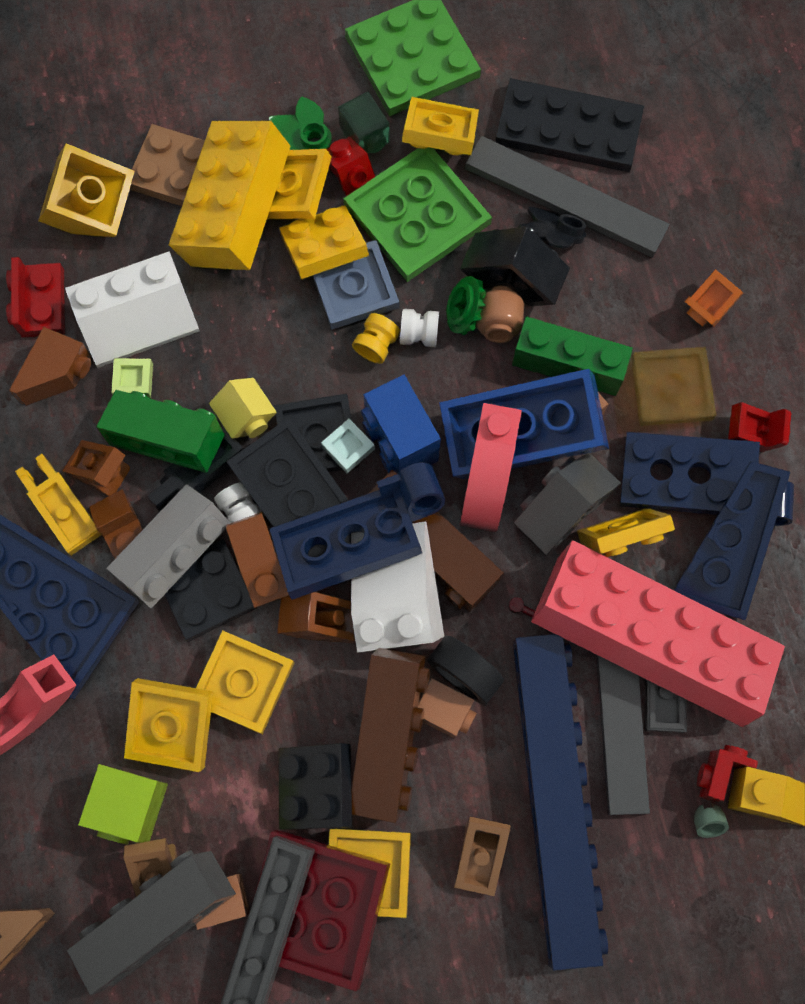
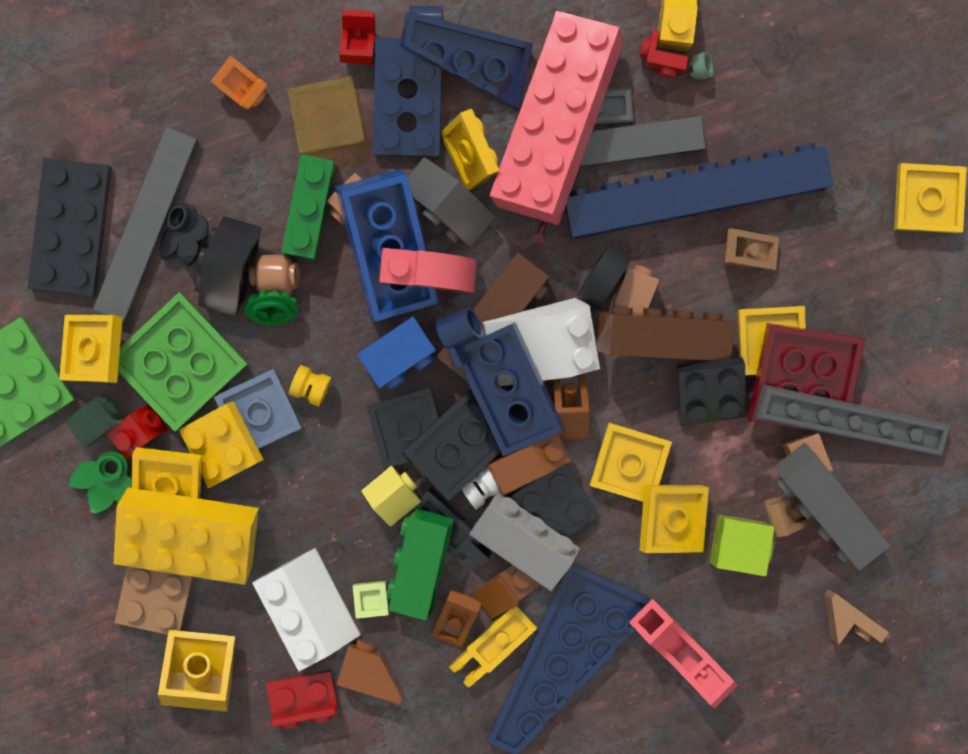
camera: 95 degrees left, 15 degrees up
light aqua plate [321,419,375,473] -> none
white wheel [400,309,439,347] -> none

